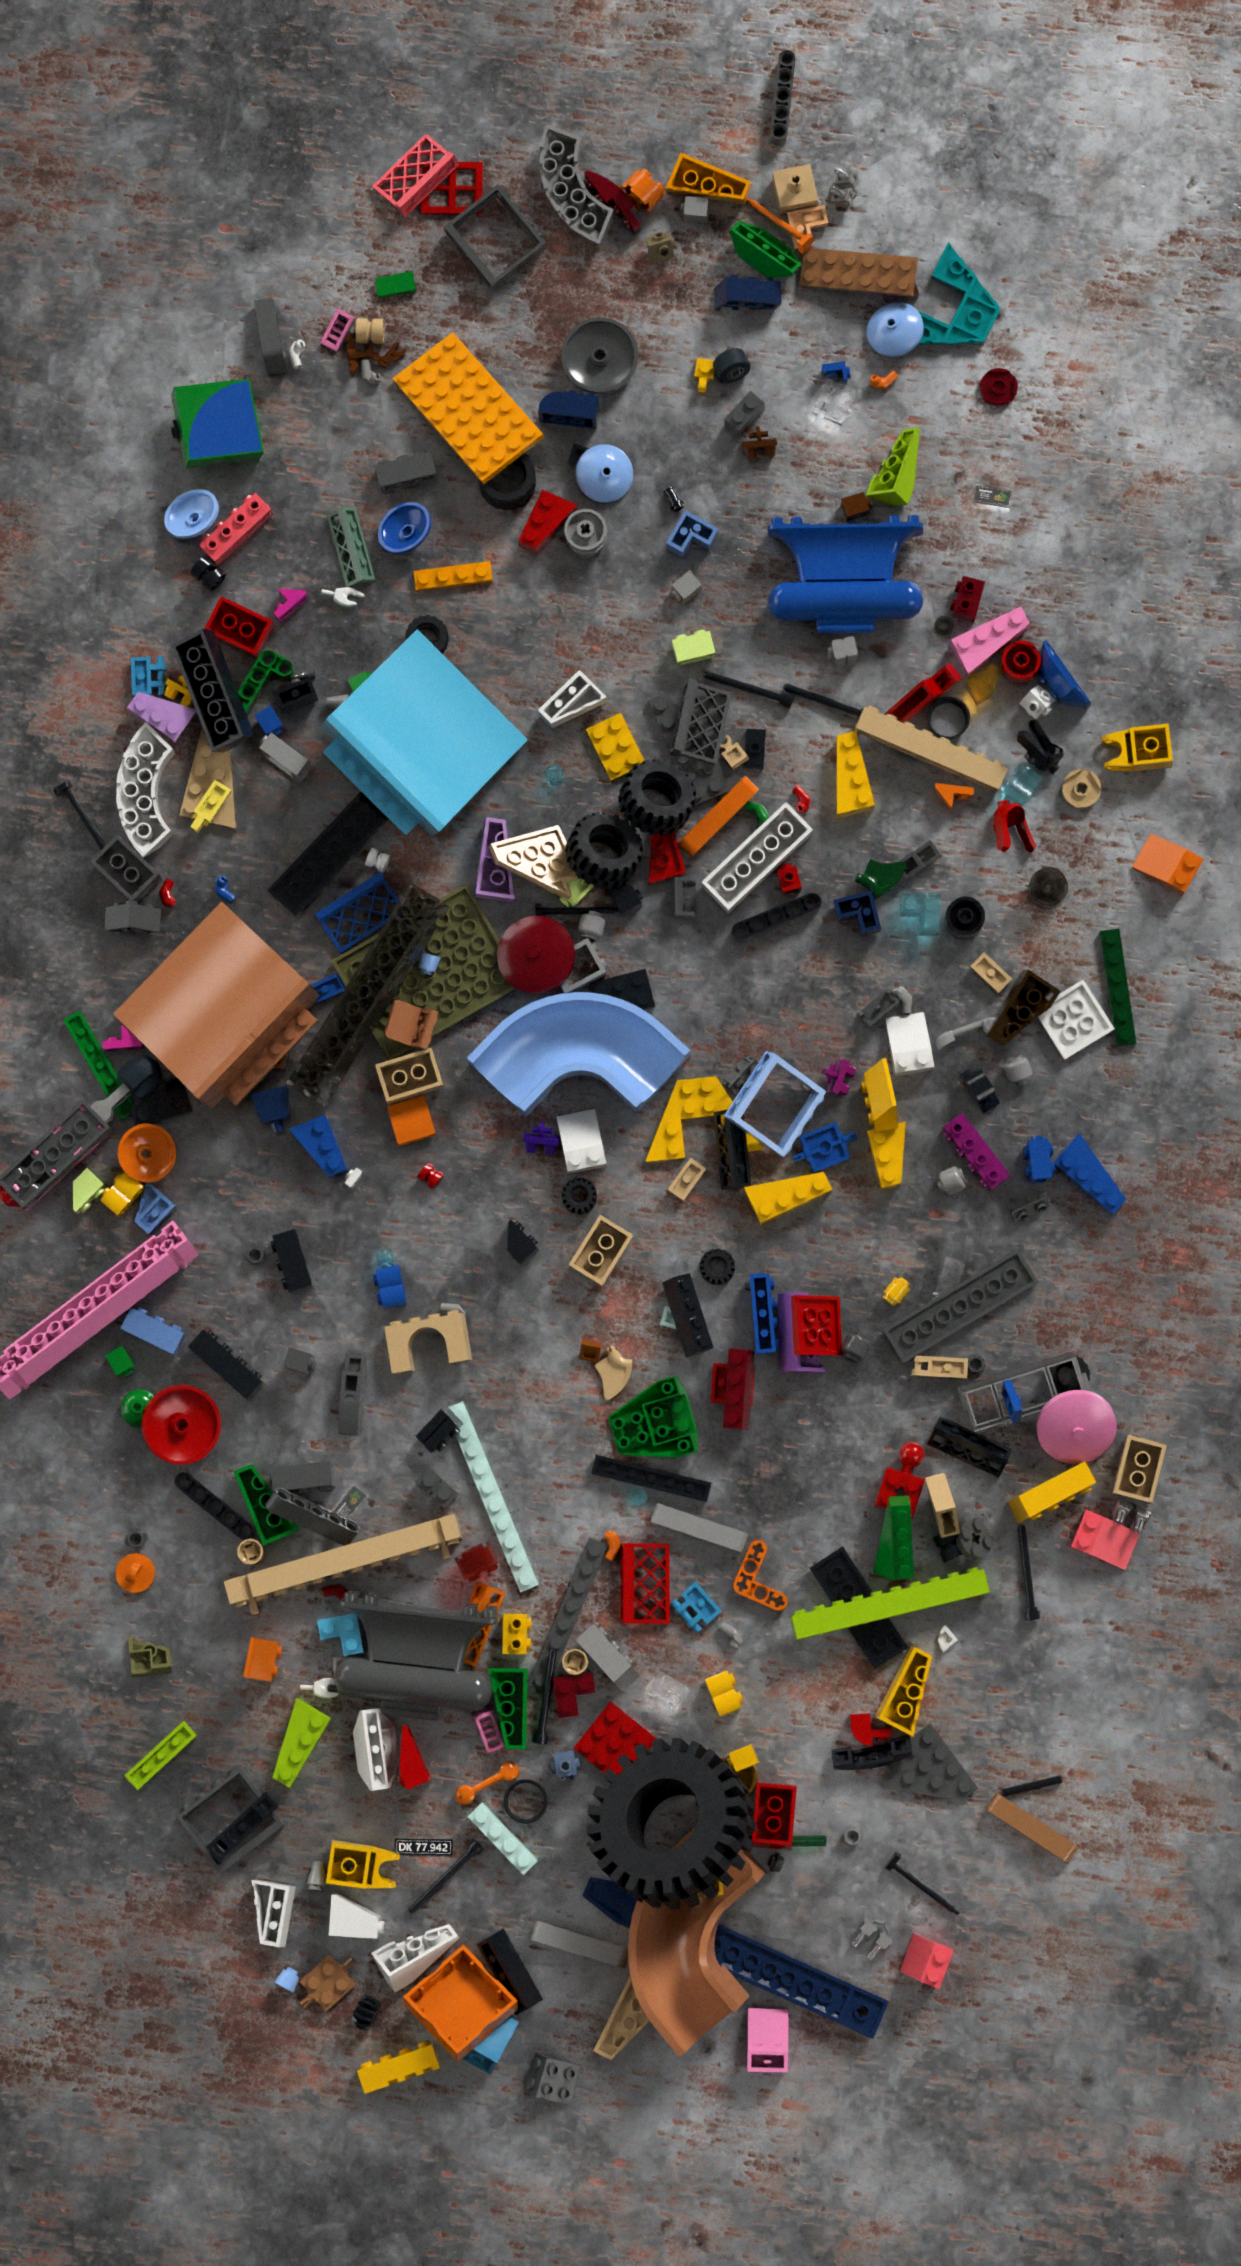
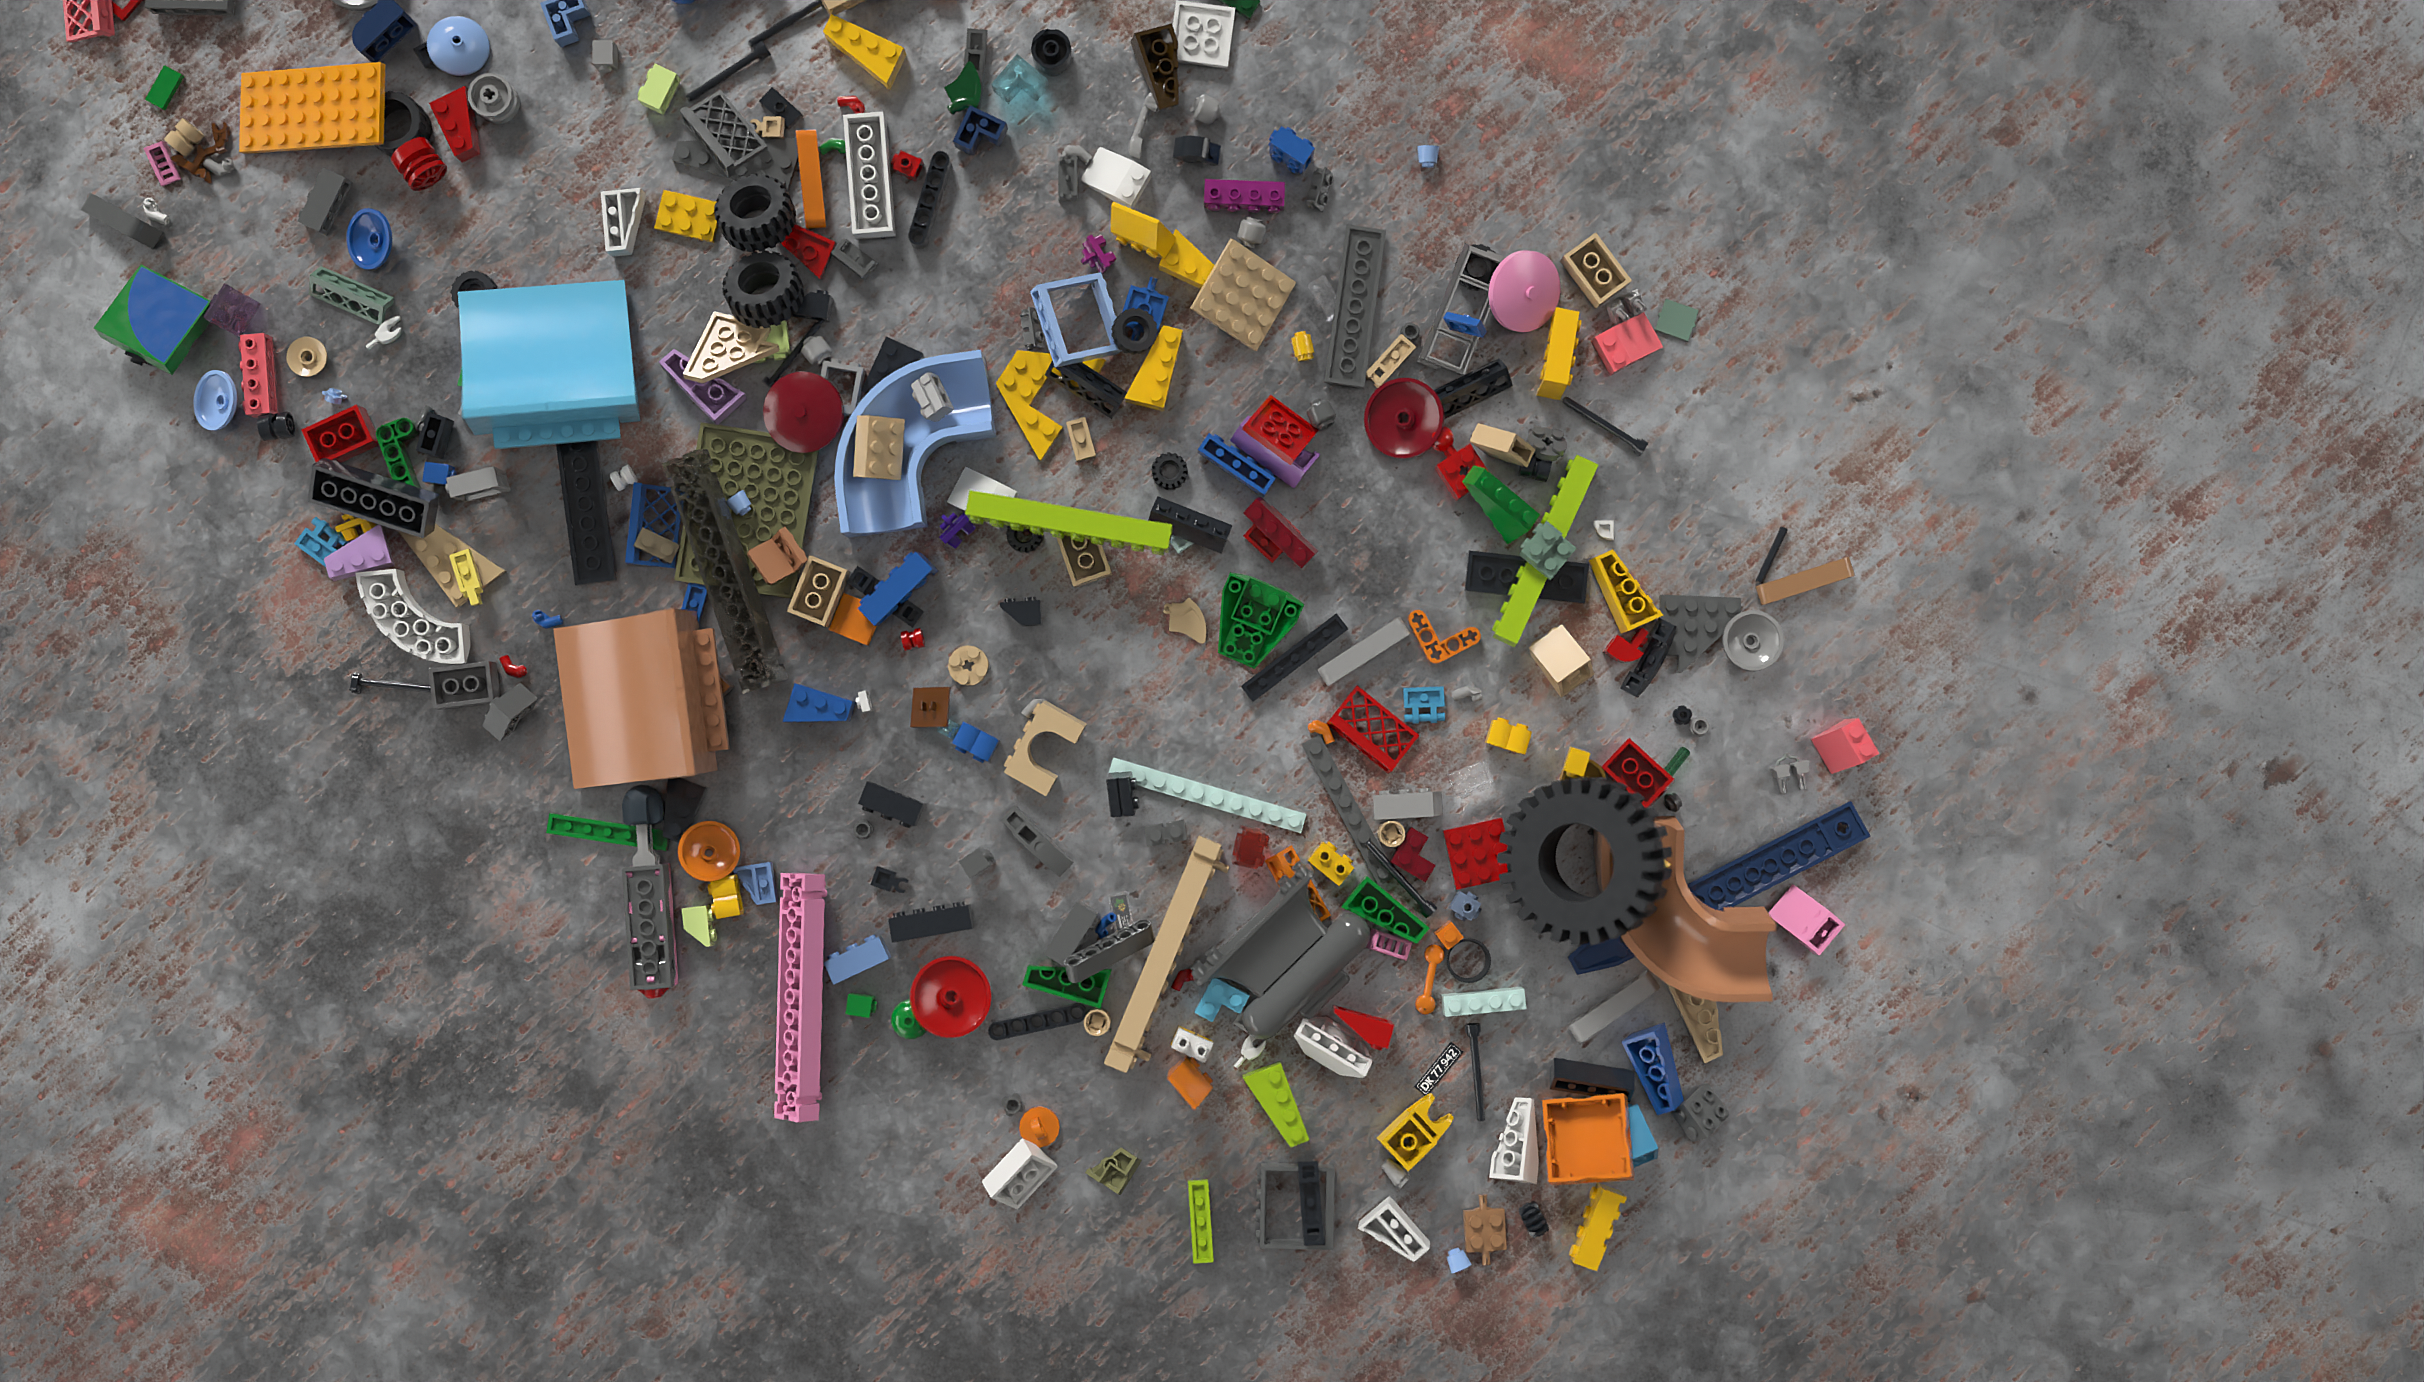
camera: 60 degrees left, 5 degrees up
dark pink slope [102,1025,144,1052] -> none
dark blue torso [251,1086,290,1134] -> none
dark pink slope [274,589,309,623] -> none
white slope [329,1893,384,1939] -> none
light orange plate [414,561,493,591] -> none
clear light blue wheel [545,764,565,786] -> none
dark orange plate [579,1339,602,1363] -> none
clear light blue plate [627,1486,647,1506] -> none
black pin [663,486,684,512] -> none
black piece [885,1851,960,1915] -> none
tan plate [970,953,1012,994] -> none
blue wedge [1054,1133,1127,1217] -> none
none -> clear purple plate [203,283,261,337]
none -> tan dish [286,337,327,377]
none -> light blue plate [322,388,347,404]
none -> red wheel [391,137,447,191]
none -> dark tan plate [633,527,680,564]
none -> black slope [846,565,924,628]
none -> tan brick [853,415,905,480]
none -> blue wedge [858,552,939,626]
none -> black plate [870,866,909,893]
none -> reddish brown piece [910,687,951,728]
none -> light grey brick [911,372,954,422]
none -> tan plate [948,645,989,686]
none -> lime brick [965,490,1173,556]
none -> white slope [982,1138,1058,1210]
none -> blue arm [1095,912,1116,939]
none -> black tyre [1111,308,1158,355]
none -> white hips [1170,1025,1214,1063]
none -> tan plate [1190,239,1296,351]
none -> dark red dish [1364,378,1445,459]
none -> light blue hat [1417,145,1439,168]
none -> orange brick [1433,920,1464,950]
none -> sand green plate [1519,521,1577,580]
none -> slope [1529,625,1594,698]
none -> blue wedge [1622,1022,1684,1115]
none -> sand green piece [1655,299,1699,342]
none -> black plate [1672,705,1692,725]
none -> light grey dish [1722,610,1784,671]

